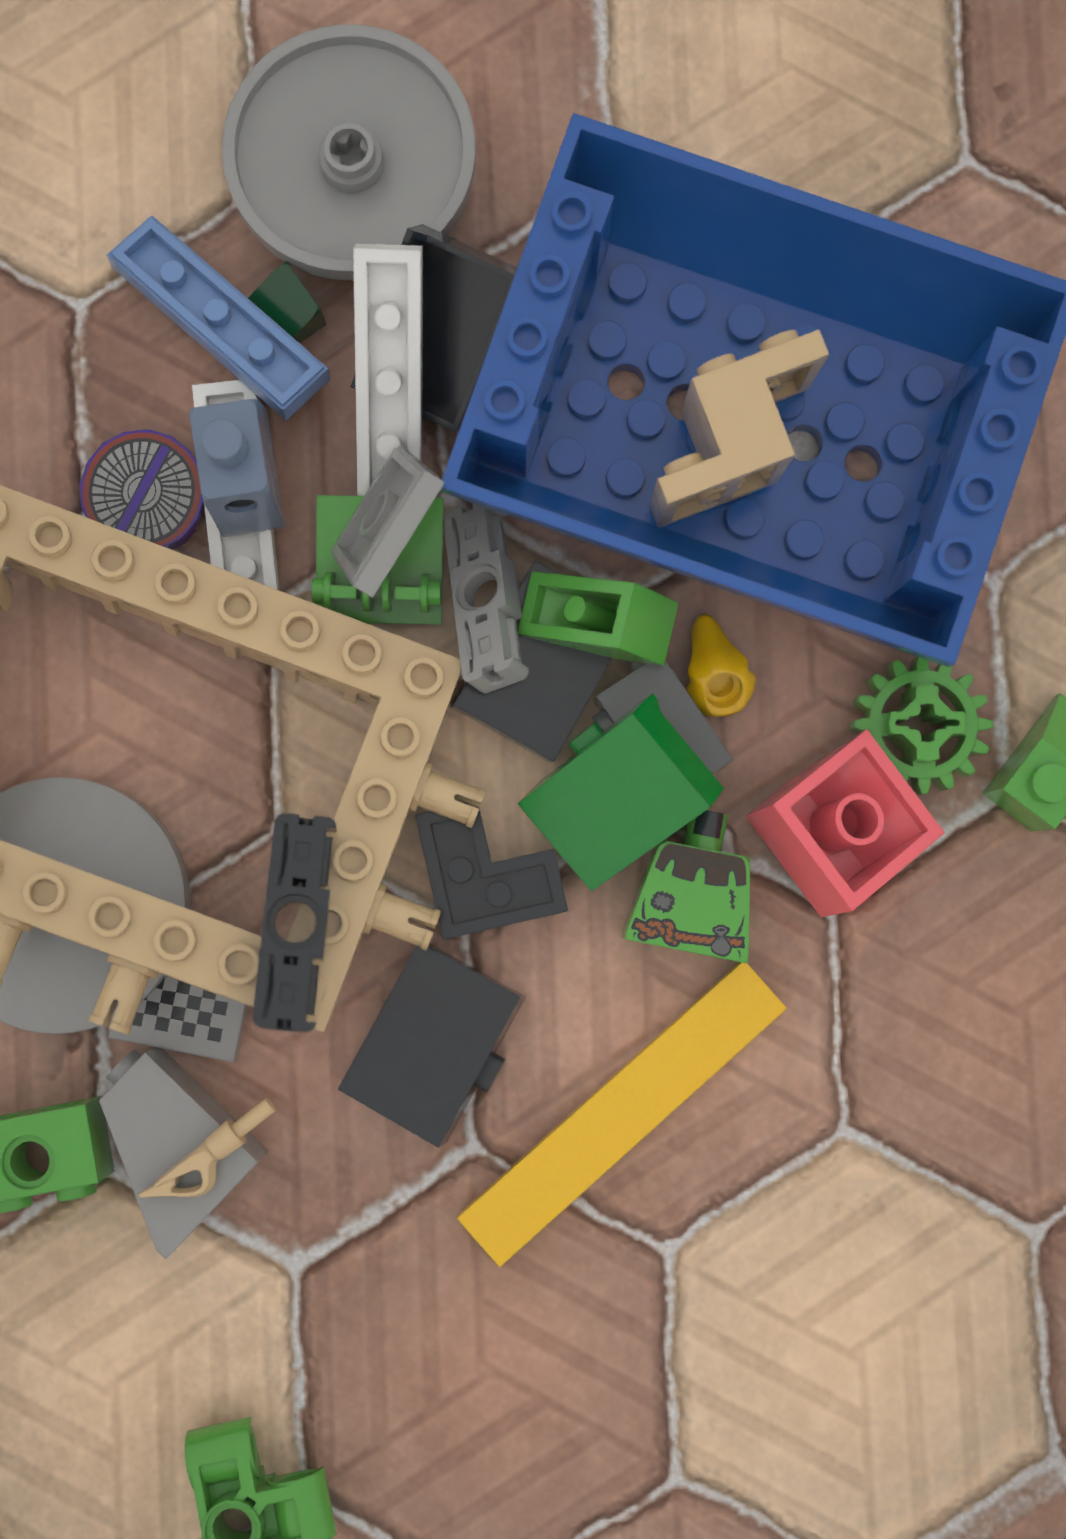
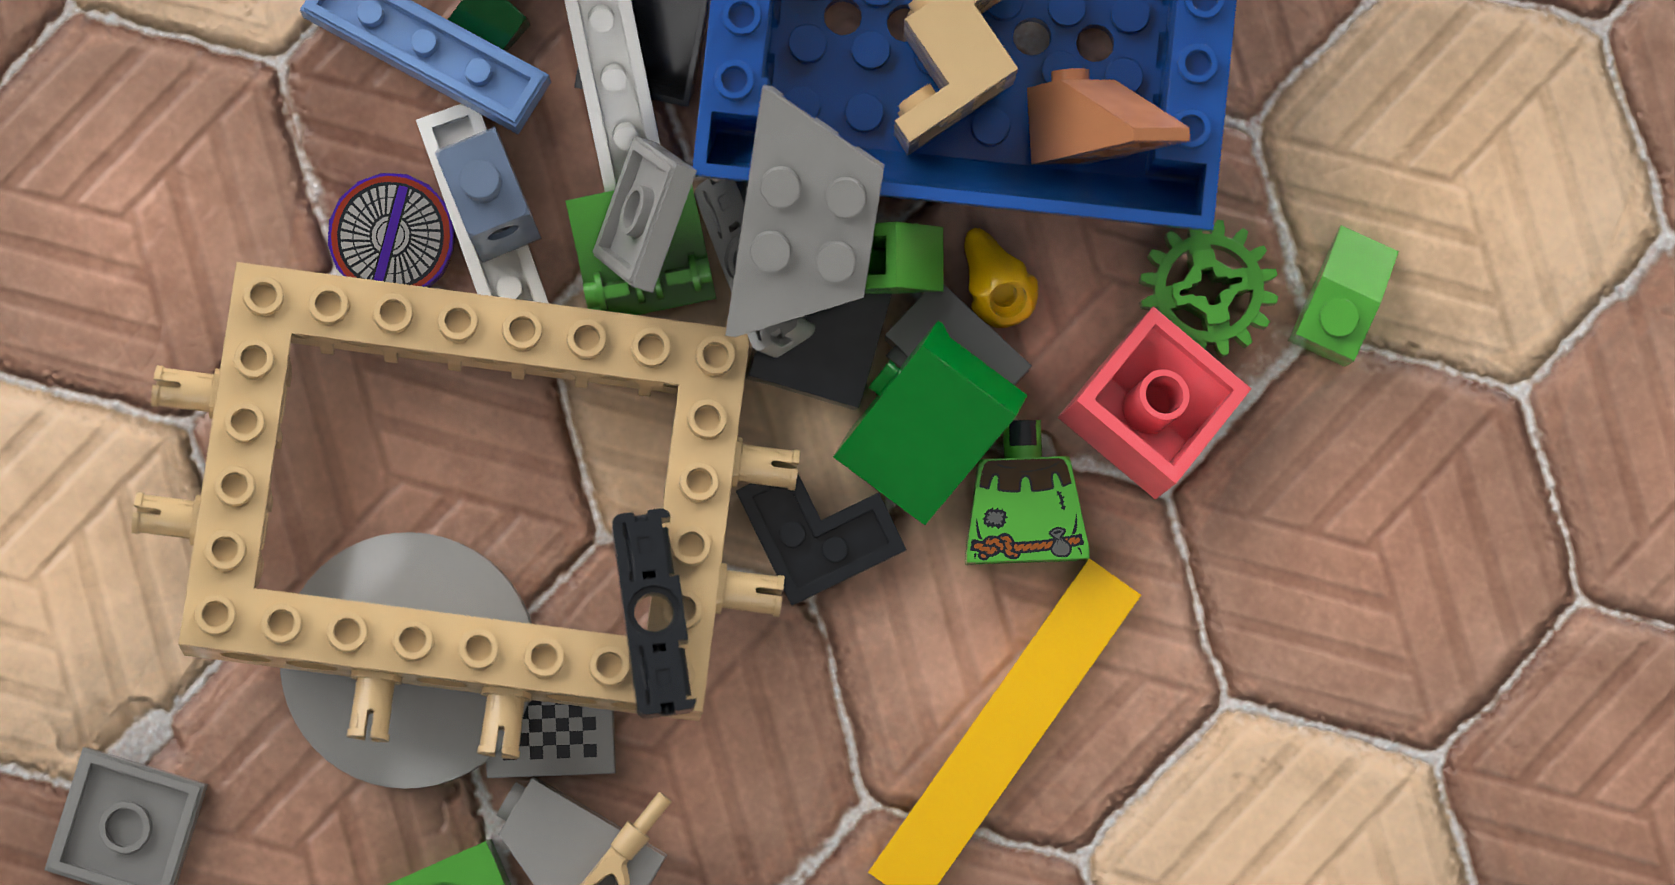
camera: 10 degrees left, 0 degrees up
black container [337,943,526,1148] -> none
none -> light grey wing [725,85,884,337]
none -> nougat slope [1027,68,1190,165]

